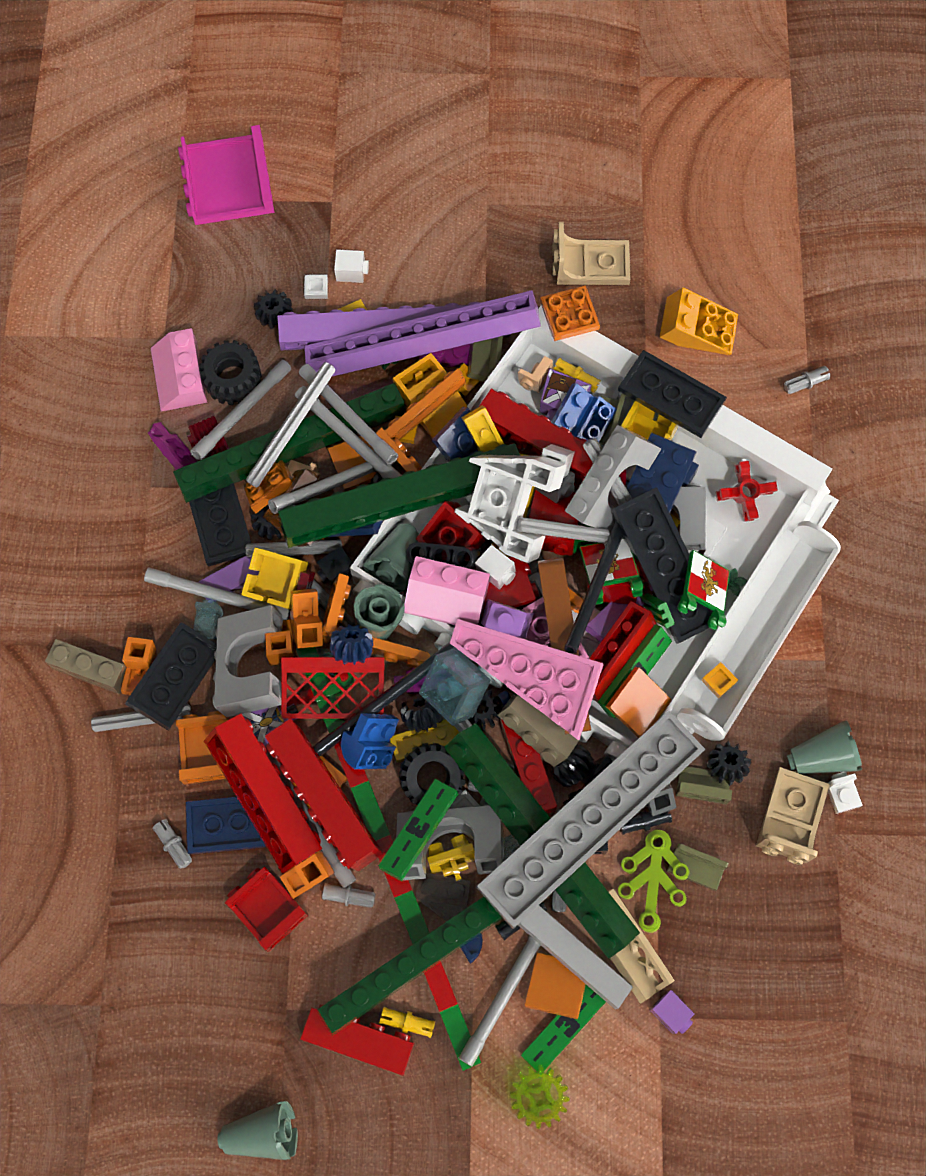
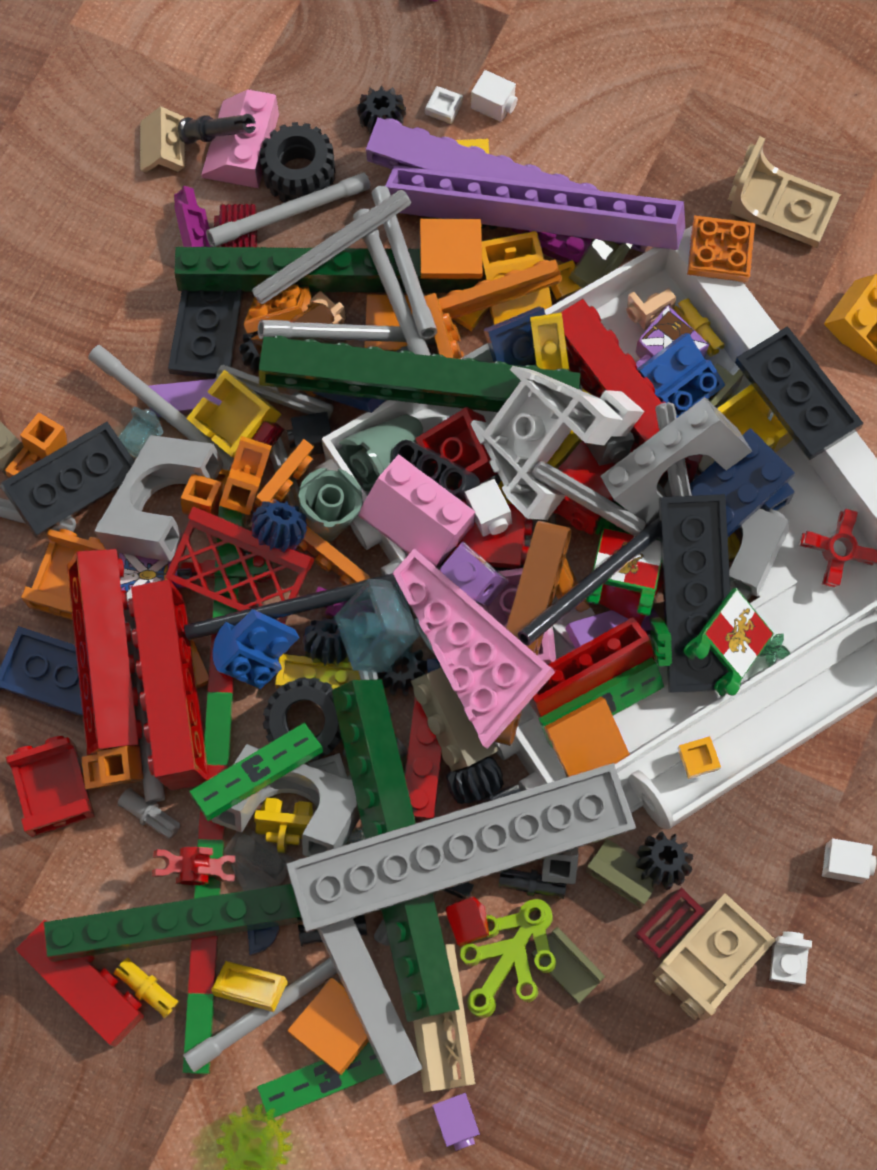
camera: 25 degrees right, 0 degrees up
sand green cone [787,720,862,774] -> none
none -> tan panel [140,106,185,173]
none -> red pin [152,847,235,885]
none -> black pin [177,114,256,144]
none -> yellow tile [211,961,288,1012]
none -> orange tile [420,219,483,279]
none -> red slope [446,897,489,947]
none -> dark red tile [634,887,706,960]
none -> white brick [822,838,876,884]

